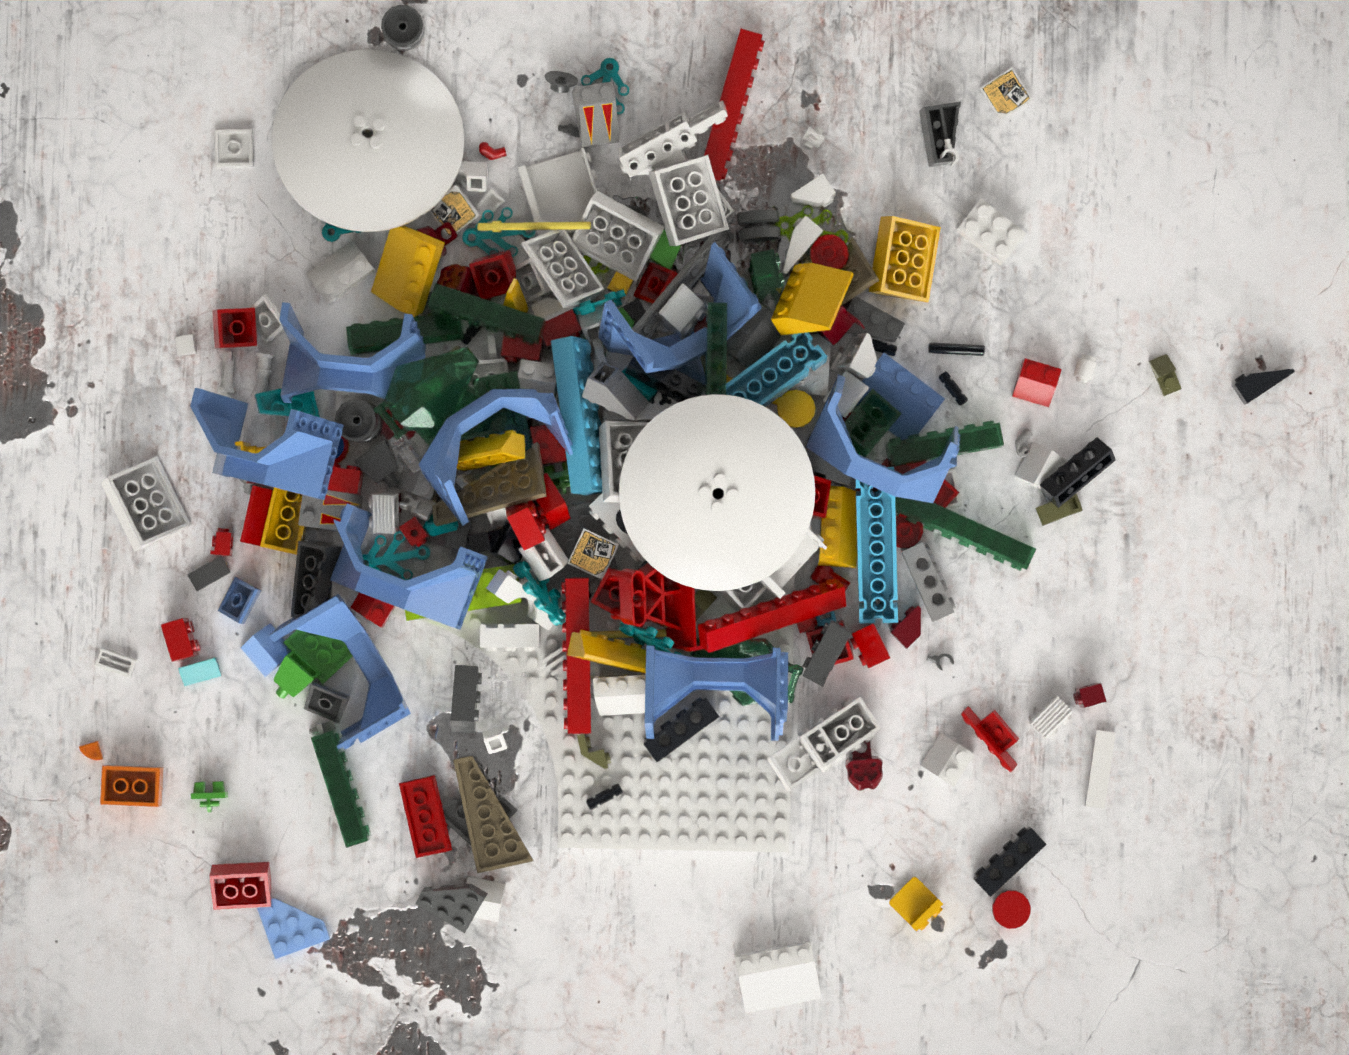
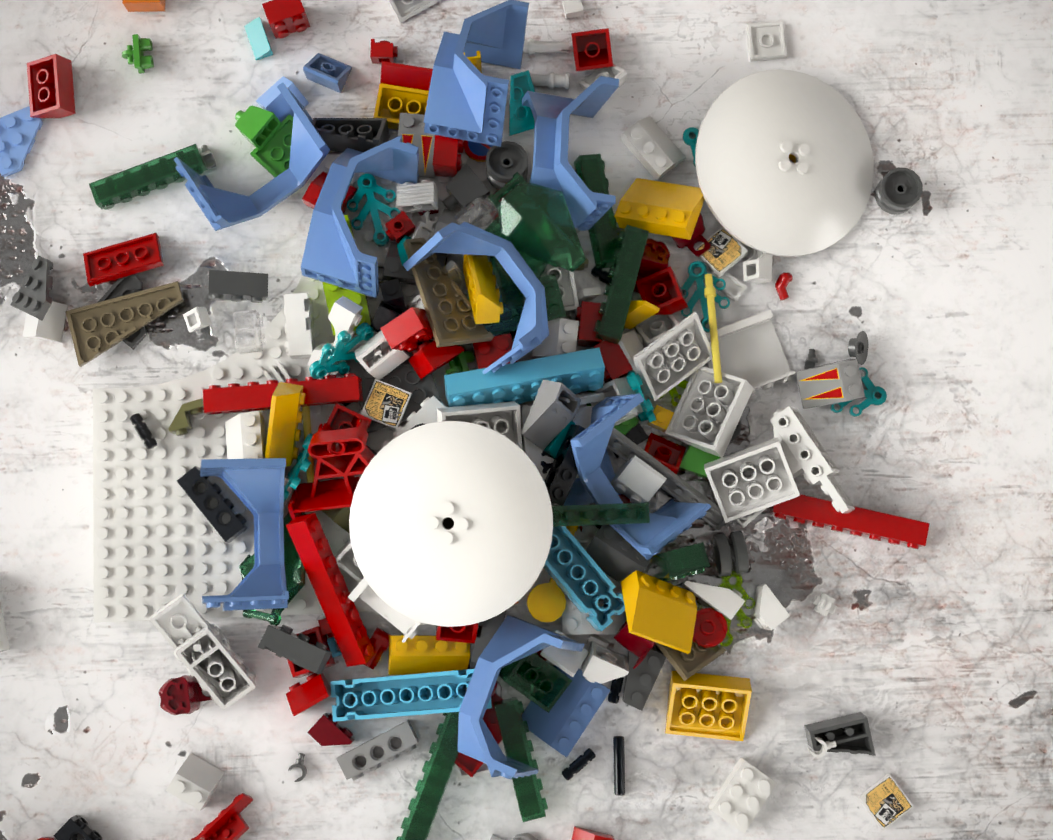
camera: 80 degrees right, 5 degrees down
dark grey tile [188,556,231,592] -> none
dark grey slope [304,681,350,723] -> none
yellow bracket [889,877,943,931] -> none
red tile [896,511,923,549] -> none

